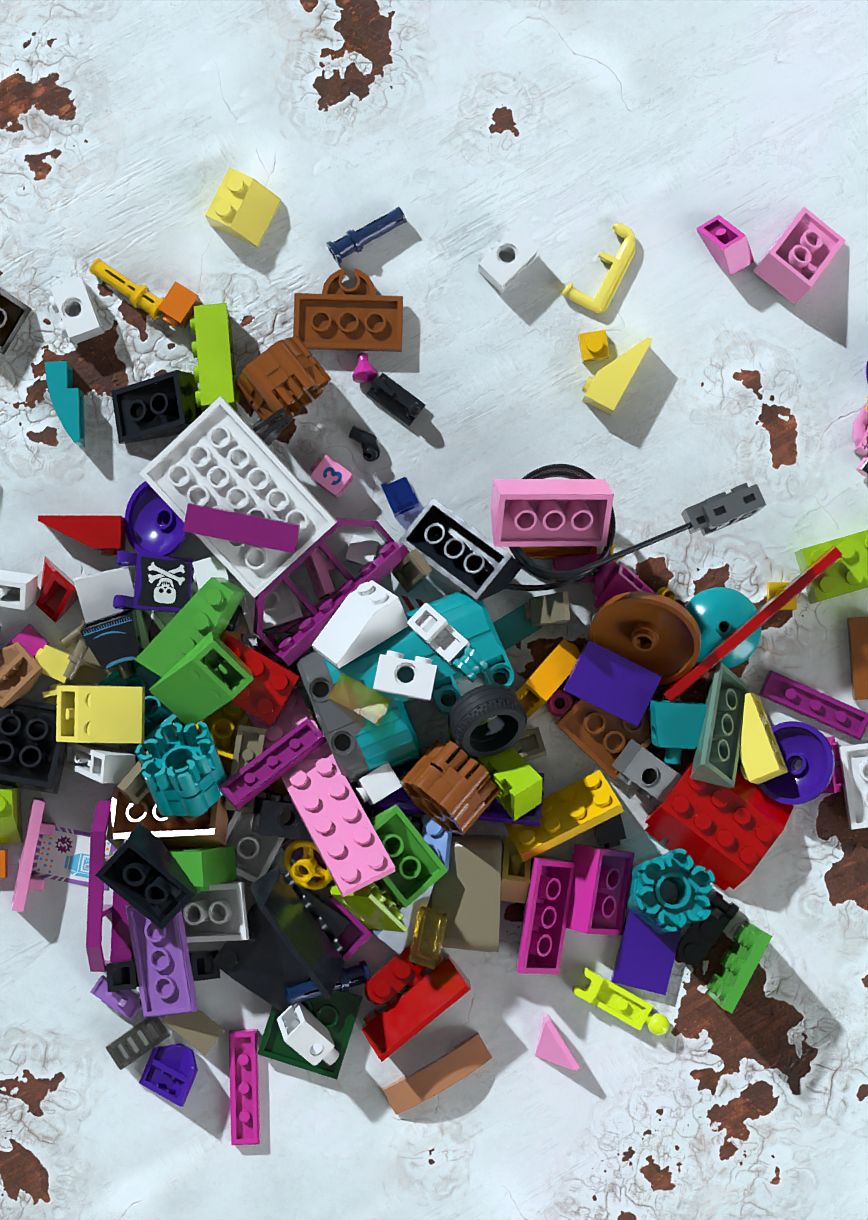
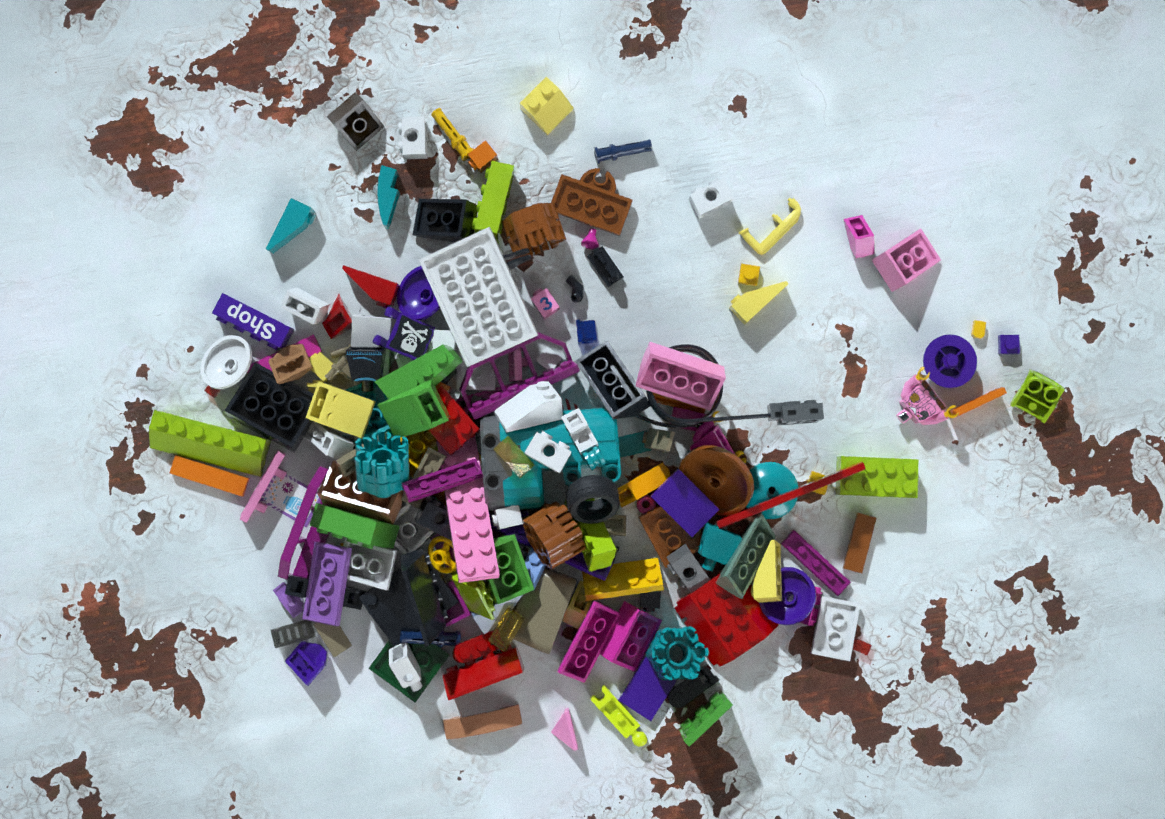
camera: 20 degrees right, 0 degrees up
black slope [95,823,197,930] -> none
magenta tile [183,503,300,553] -> none
dark pink tile [229,1029,260,1145] -> none
dark tan tile [391,548,433,593] -> none

